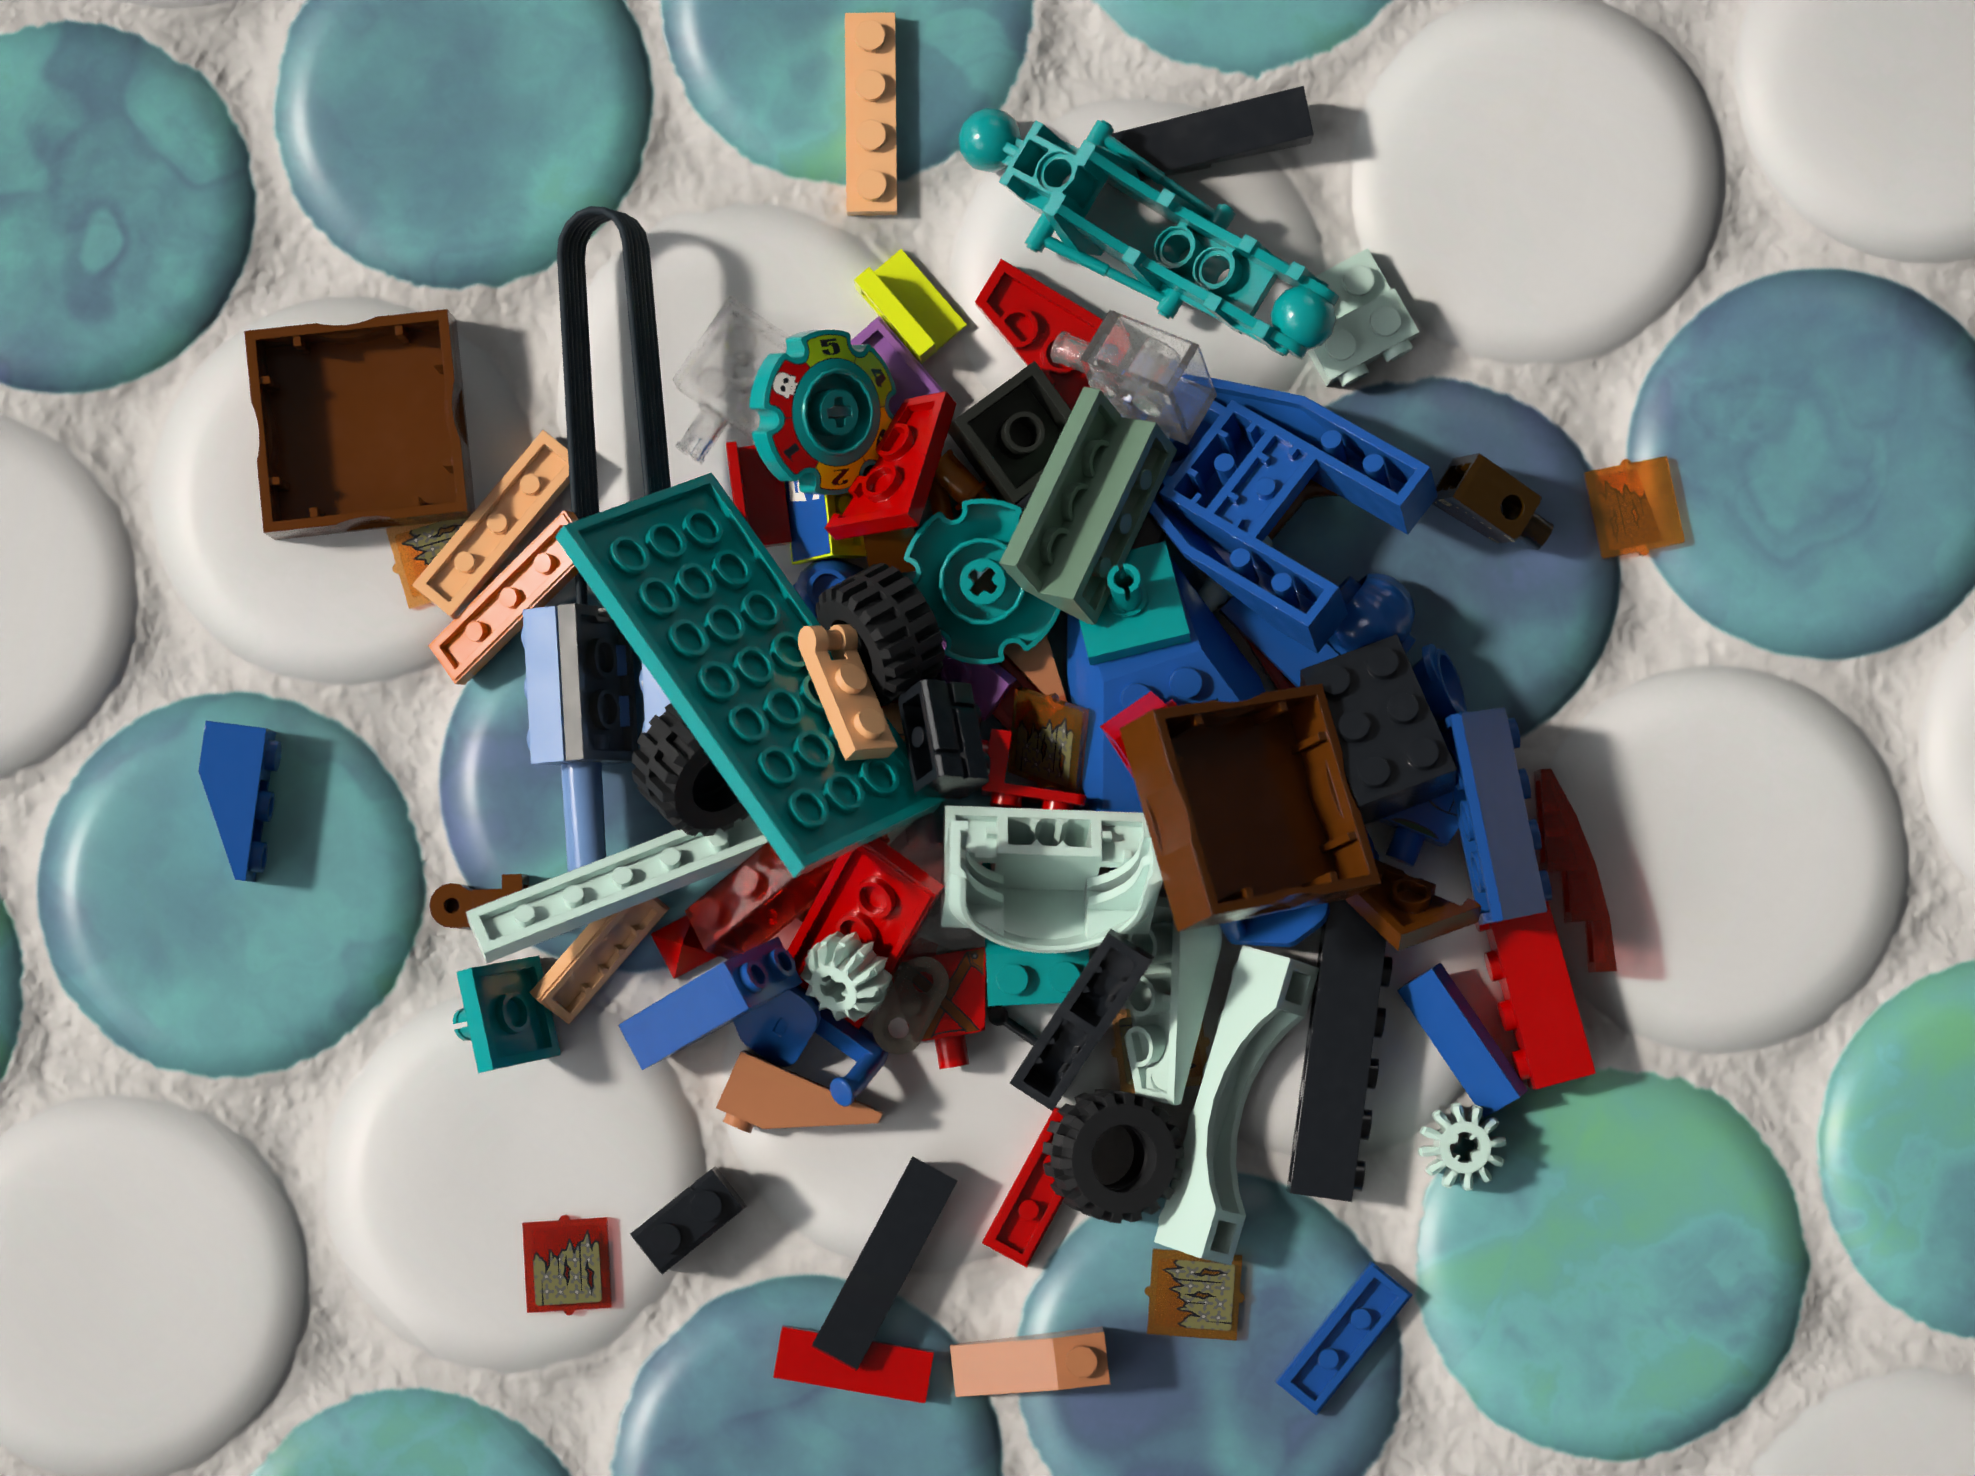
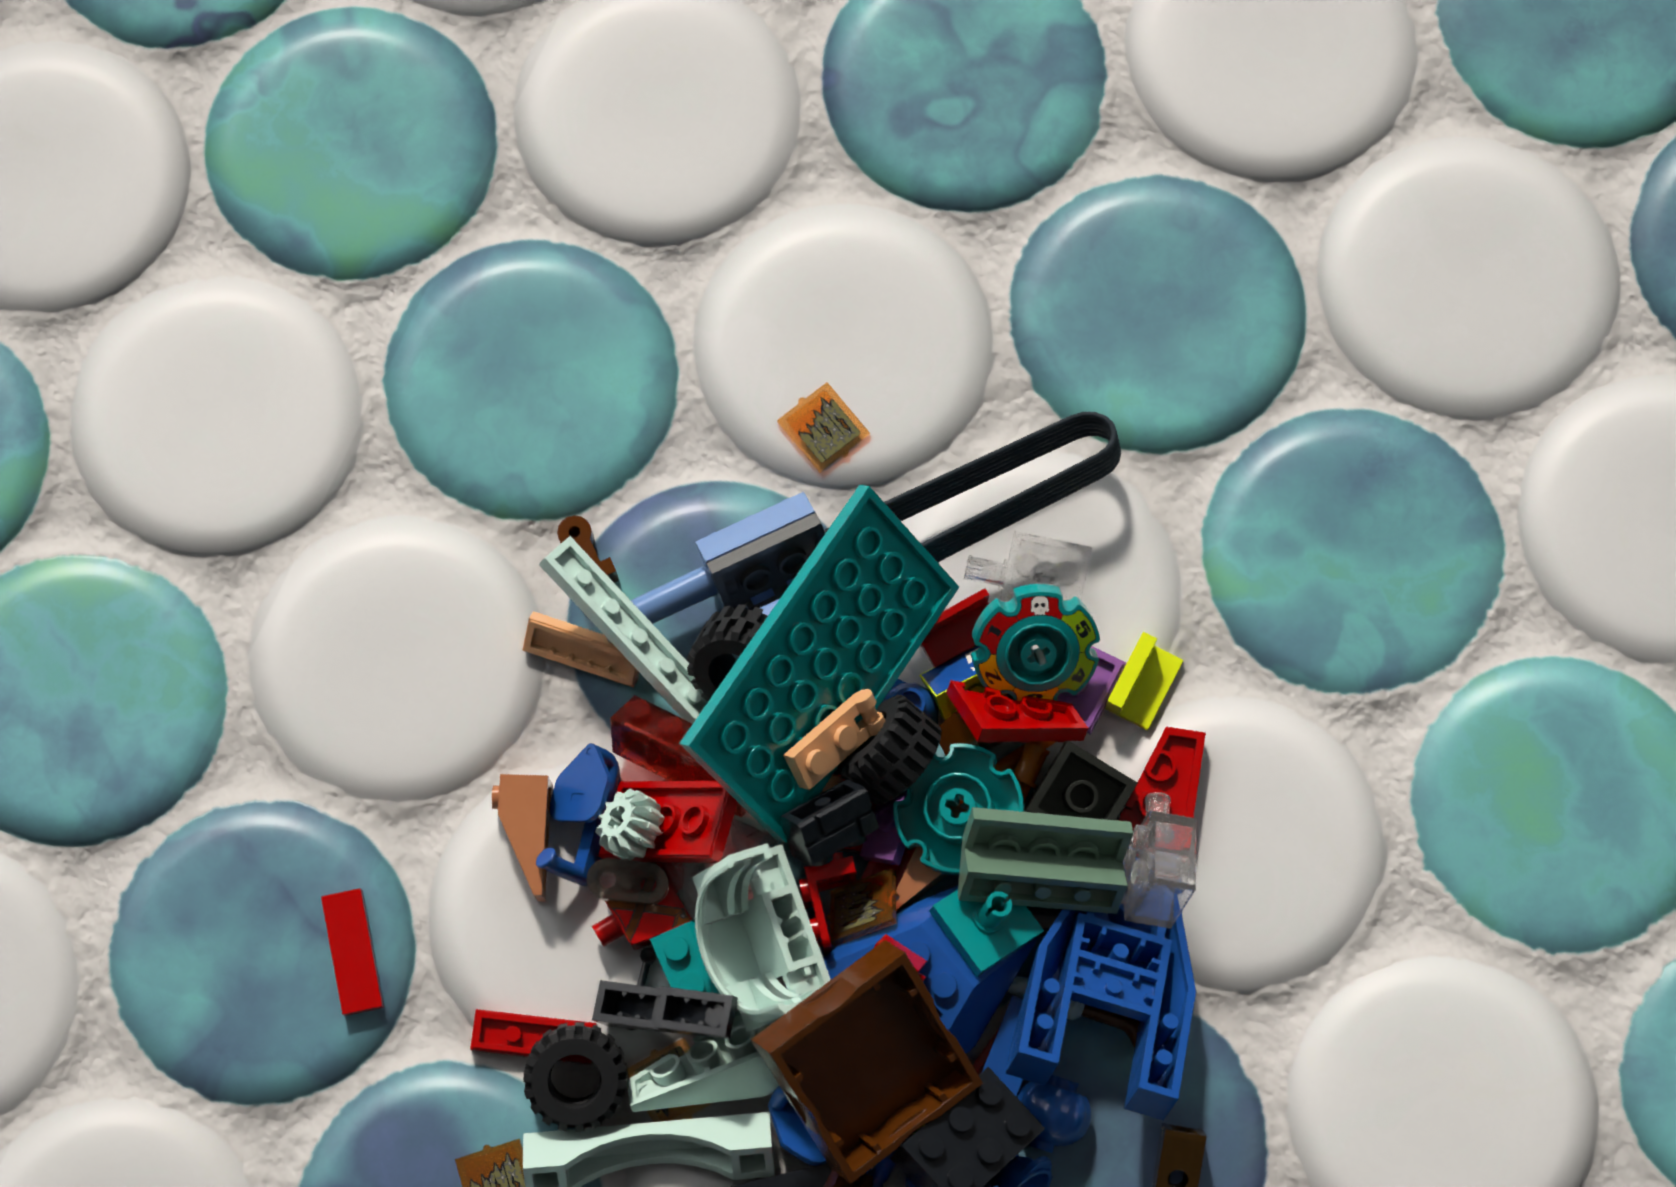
camera: 70 degrees right, 10 degrees down
blue slope [198,721,282,882] -> none
reddish brown tile [244,309,475,540] -> none
light nougat plate [412,430,570,620] -> none
tile [428,510,579,685] -> none
teal tile [453,955,561,1073] -> none
piece [522,1214,612,1315] -> none
blue slope [618,937,803,1070] -> none
black brick [630,1166,747,1274] -> none
red slope [651,910,720,979] -> none
black slope [811,1156,958,1371] -> none
light nougat plate [845,12,897,216] -> none
slope [950,1326,1110,1397] -> none
teal piece [958,108,1339,360] -> none
black slope [1104,86,1314,187] -> none
light aqua plate [1307,248,1419,387] -> none

